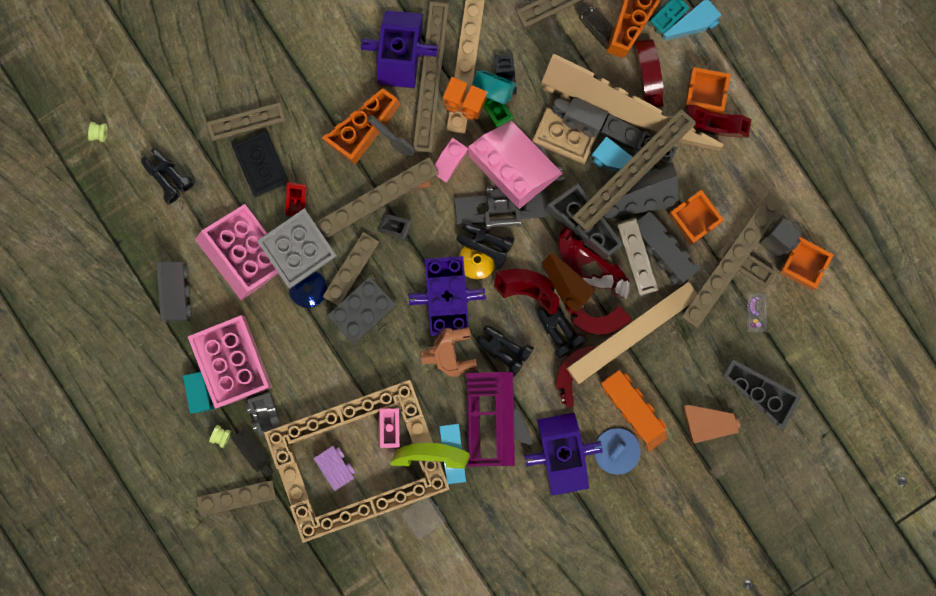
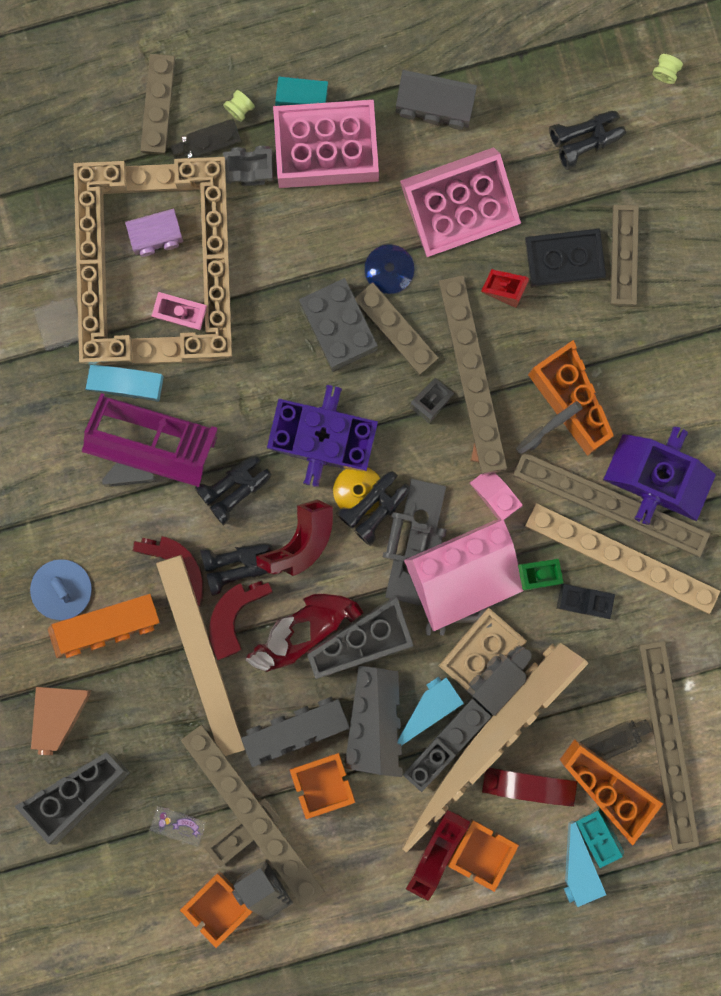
camera: 115 degrees right, 0 degrees up
light grey plate [257,208,337,289] -> none
lime slope [390,443,470,469] -> none
nougat connector [420,327,478,377] -> none
orange piece [443,77,487,120] -> none
teal hinge [472,70,517,104] -> none
dark purple slope [524,413,603,496] -> none
reddish brown slope [541,252,596,312] -> none
dark tan plate [572,109,696,232] -> none
dark tan plate [617,217,658,295] -> none

